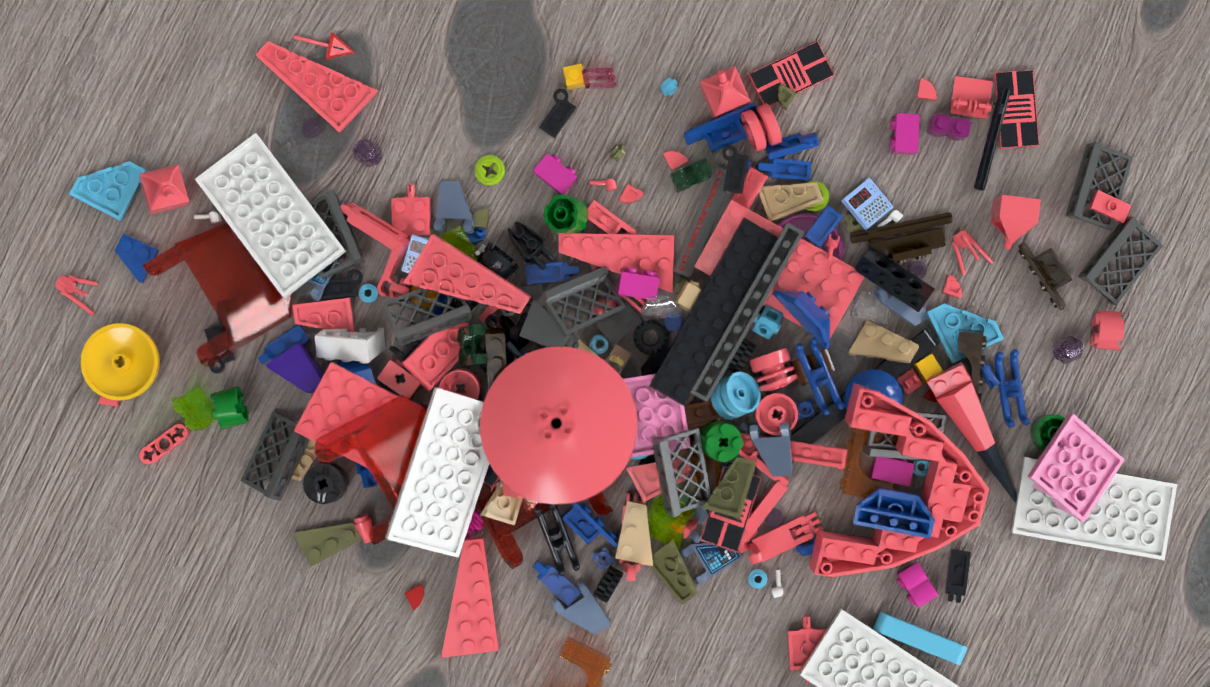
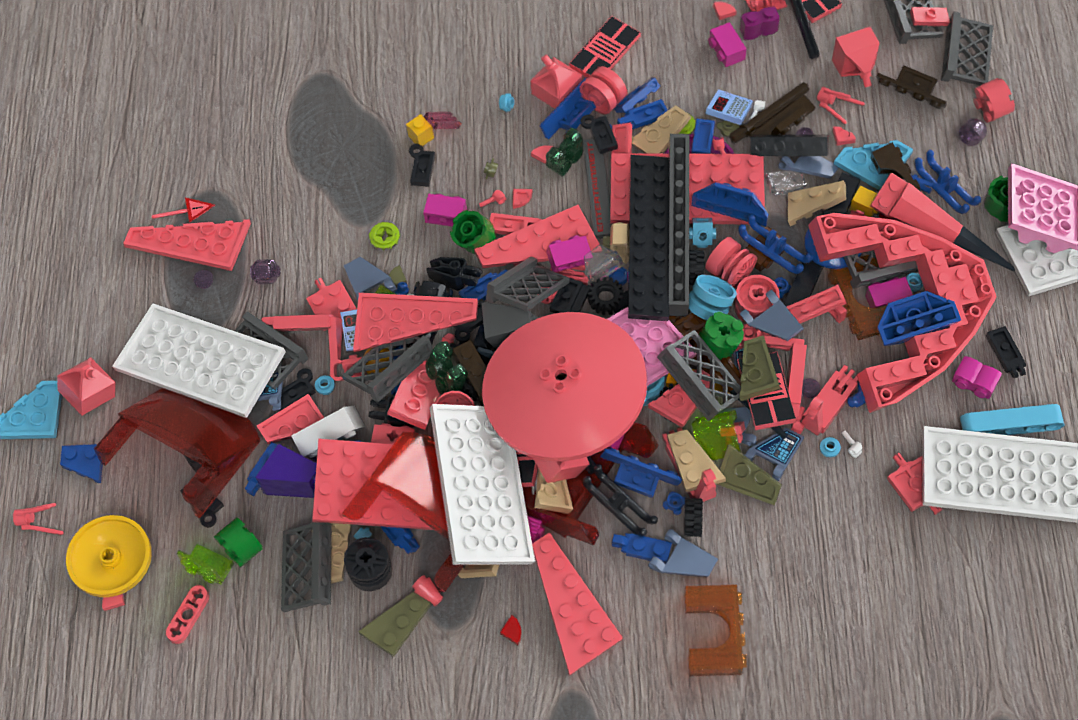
camera: 25 degrees left, 25 degrees down
white hand [194,212,222,224] -> none
olive tile [777,83,797,110] -> none

